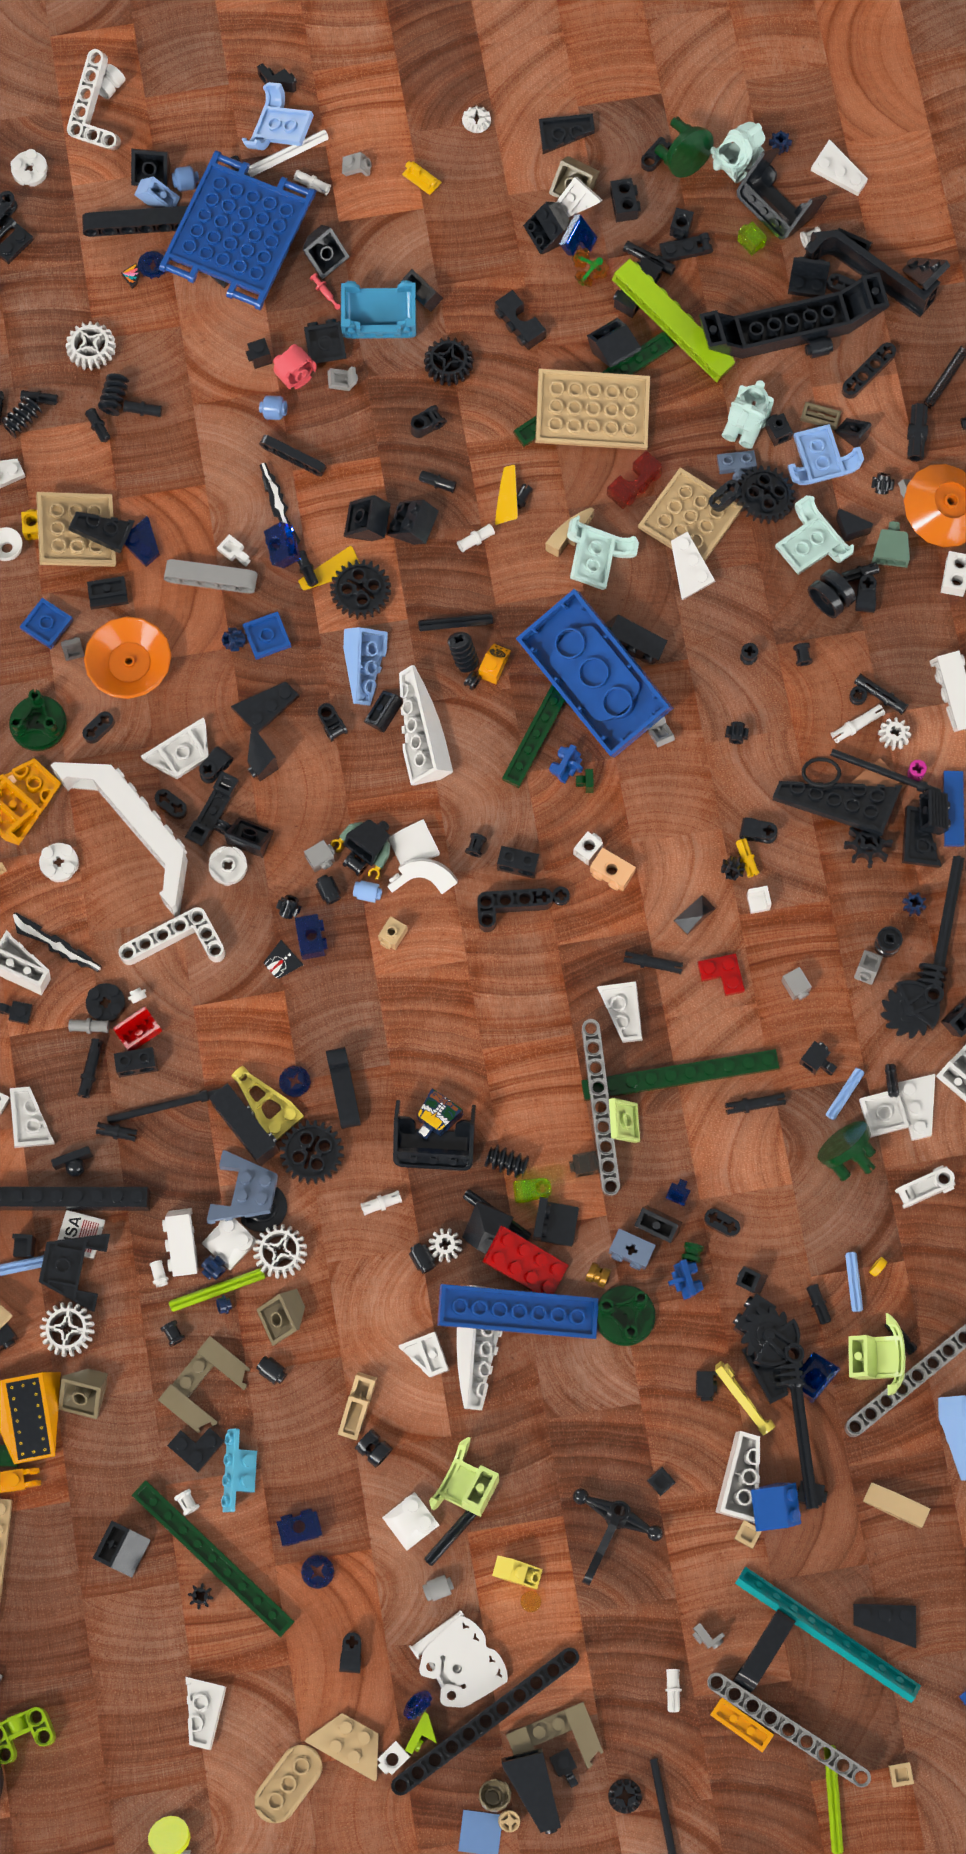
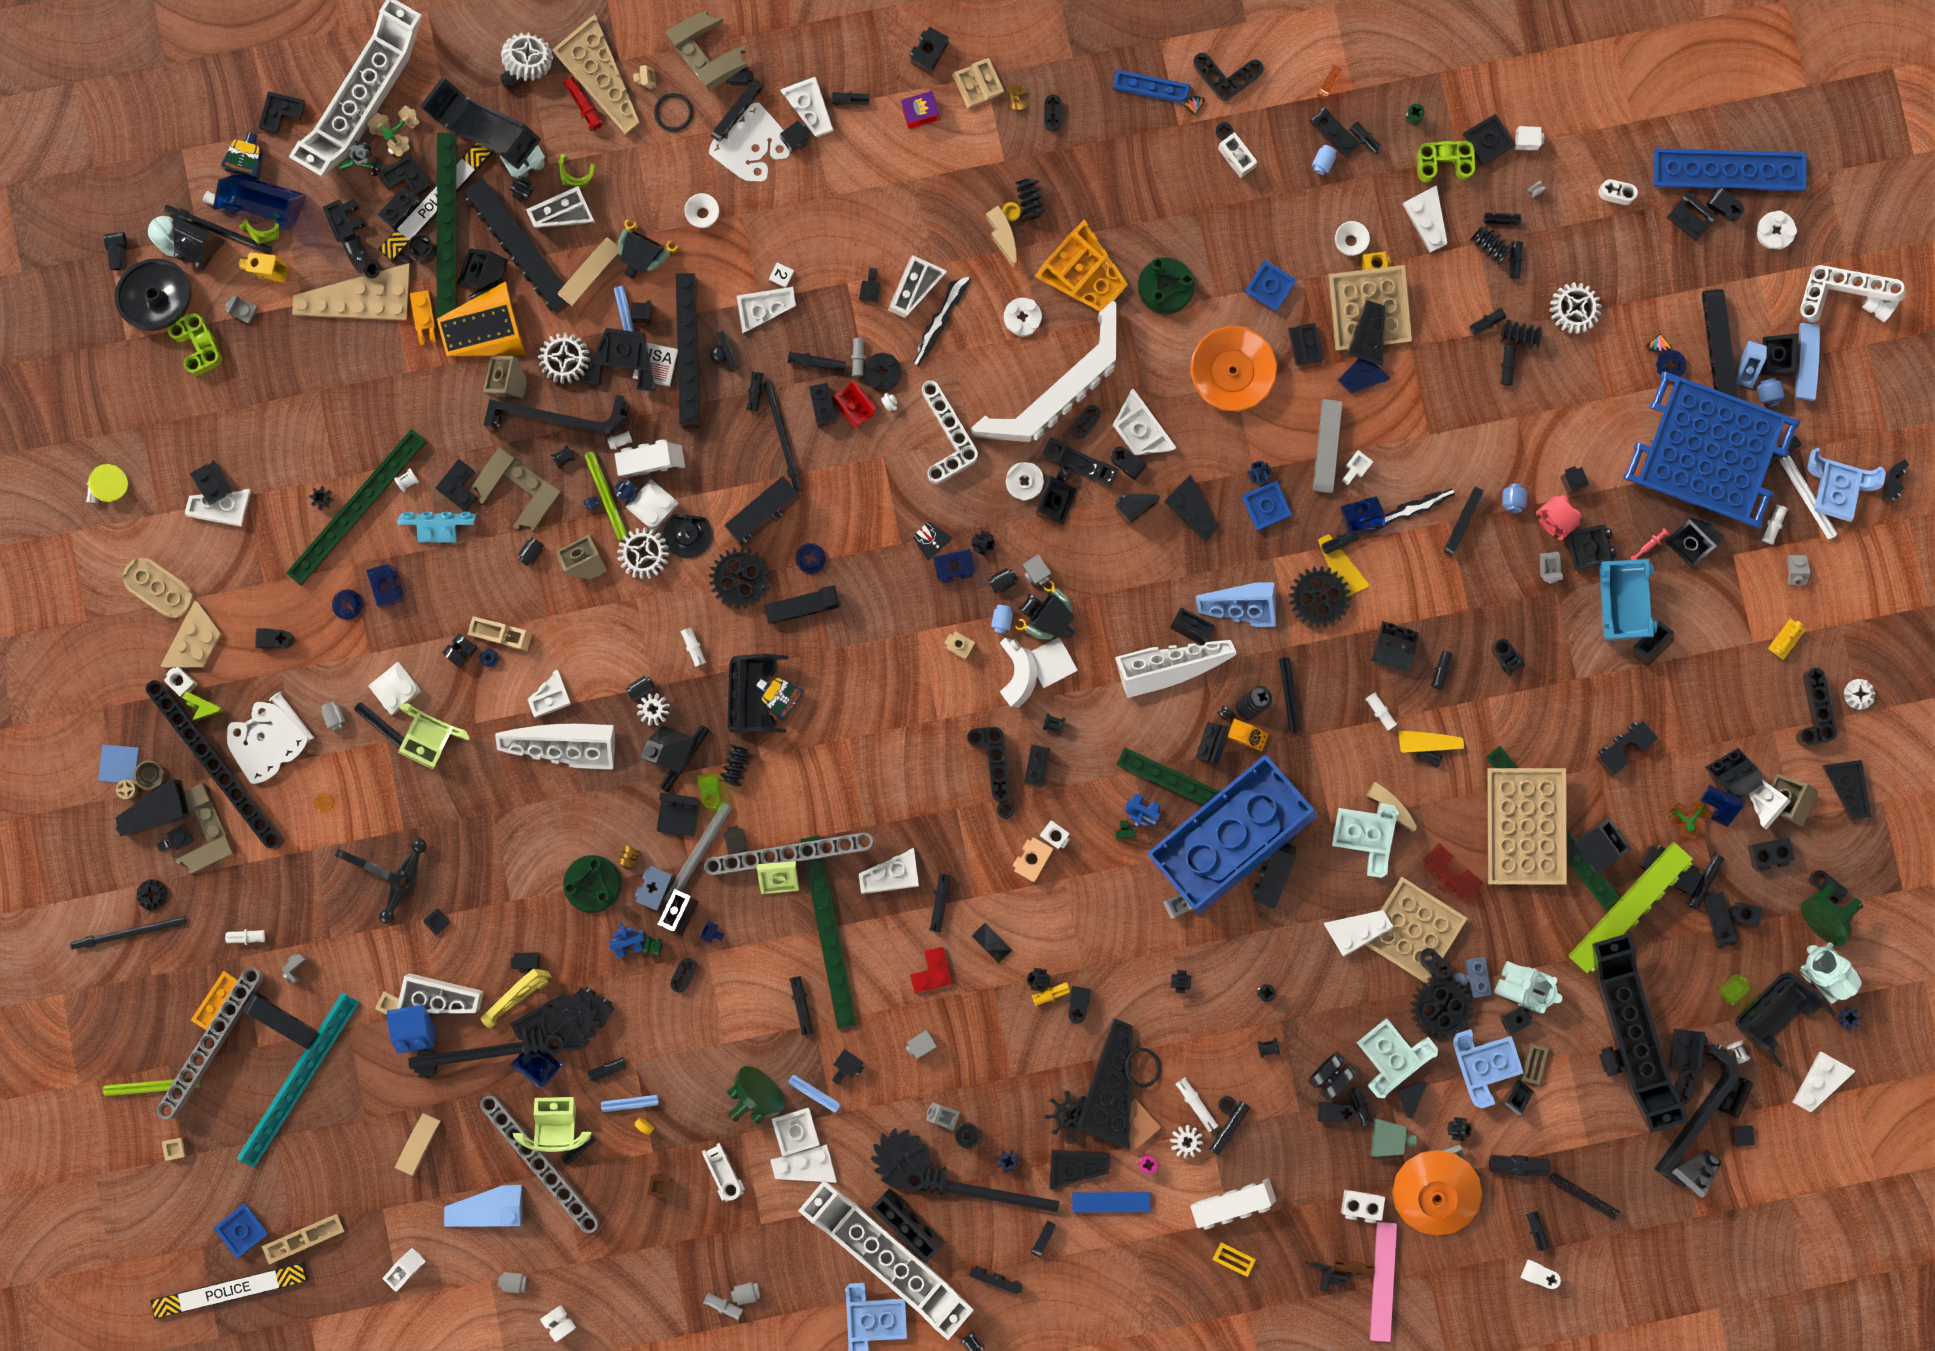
camera: 85 degrees right, 10 degrees up
flat silver tile [61,637,85,661] -> none
black beam [82,711,115,744] -> none
slope [93,1521,151,1578] -> none
sand blue wing [207,1150,278,1224] -> none
light yellow plate [232,1066,304,1141] -> none
black piece [318,703,348,742] -> none
black slope [344,495,391,541] -> none
clear blue gear [404,1690,432,1720] -> none
black gear [424,336,474,386] -> none
blue plate [437,1284,599,1339] -> none
red plate [482,1226,569,1294] -> none
light yellow slope [492,1556,543,1589] -> none
black brick [736,1266,768,1294] -> none
white panel [747,886,771,914] -> none
black bar [830,749,941,793] -> none
black beam [842,342,896,399] -> none
black wing [853,1604,916,1648] -> none
black axle [885,1064,899,1098] -> none
black brick [919,789,951,835] -> none
none -> black plate [190,460,234,506]
none -> dark blue plate [479,648,498,667]
none -> black panel [484,395,631,437]
none -> reddish brown panel [647,1174,672,1198]
none -> light grey axle [664,802,732,902]
none -> black plate [1195,722,1230,764]
none -> black tile [1732,1125,1755,1146]
none -> light blue slope [1795,323,1820,401]
none -> black beam [1796,668,1837,746]

